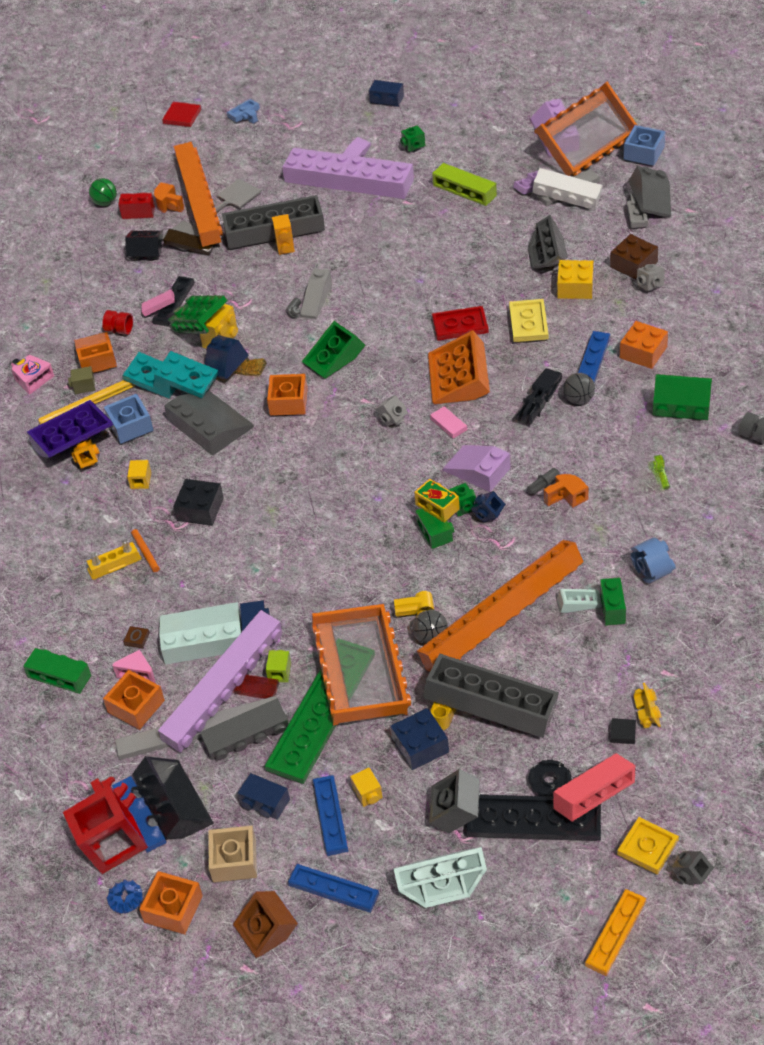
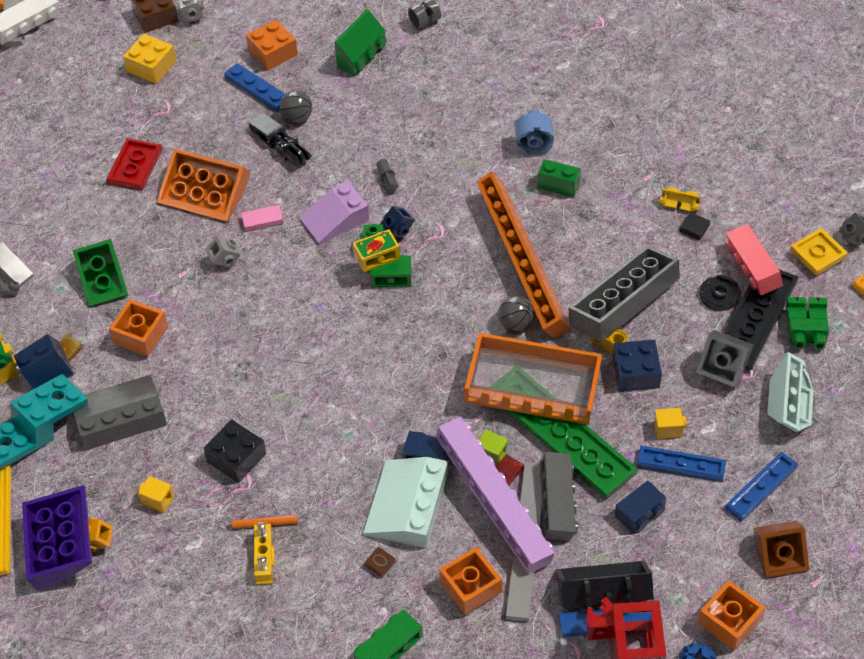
camera: 70 degrees left, 5 degrees up
medium blue brick [104,394,154,444] -> none
bright pink slope [113,650,155,683] -> none
tan brick [208,826,257,882] -> none
yellow piece [394,591,434,617] -> none
light yellow plate [509,299,549,342] -> none
dark grey wedge [528,215,568,269] -> none
orange brick [544,474,589,508] -> none
light aqua slope [557,589,602,613] -> none
clear neon green bar [653,455,670,490] -> none
none -> green hips [785,297,829,350]

